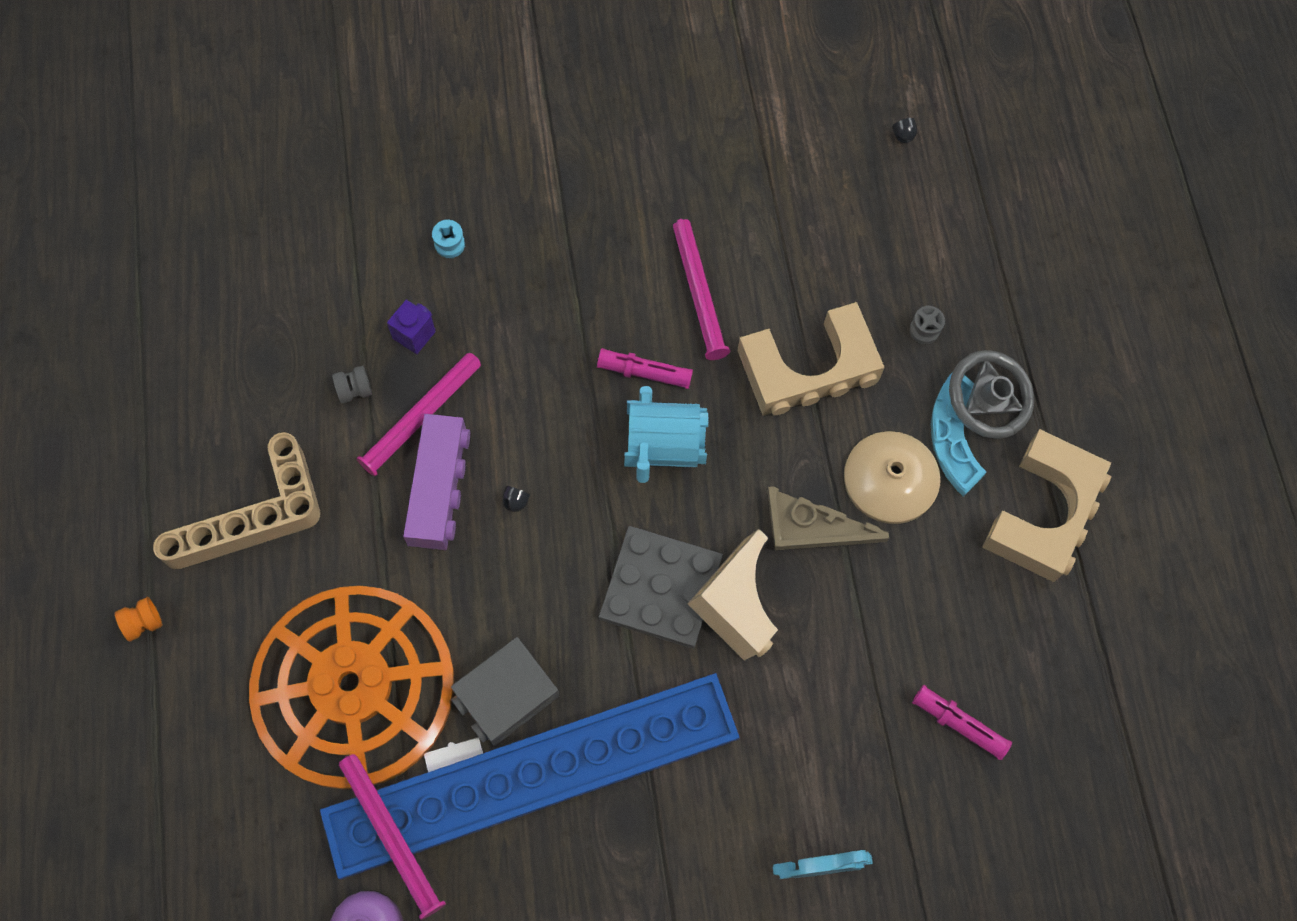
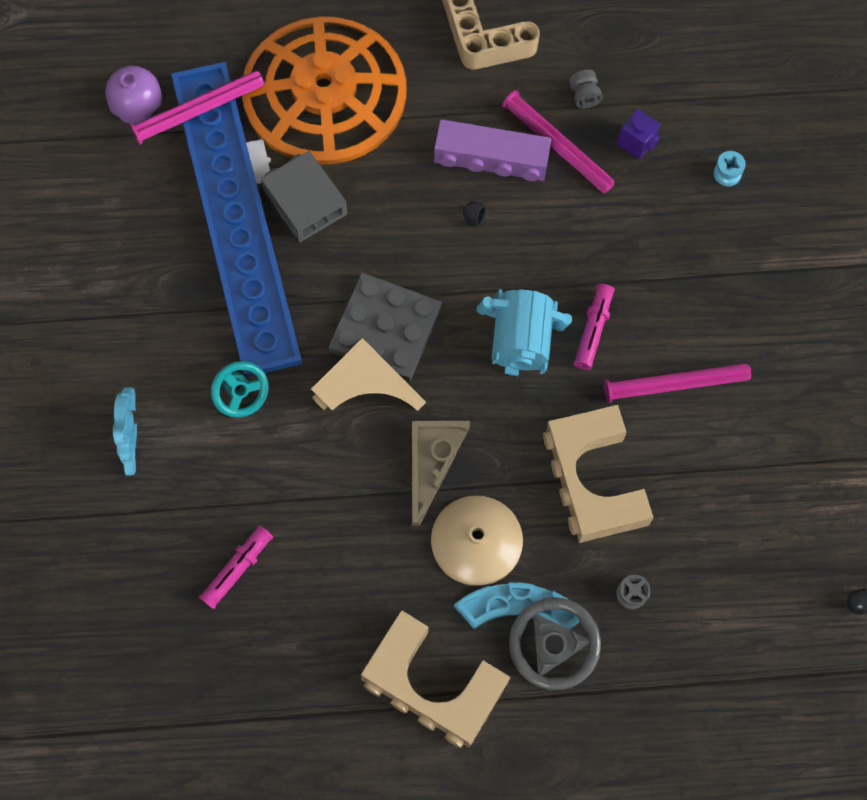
camera: 95 degrees right, 0 degrees up
none -> teal piece [211,361,269,418]

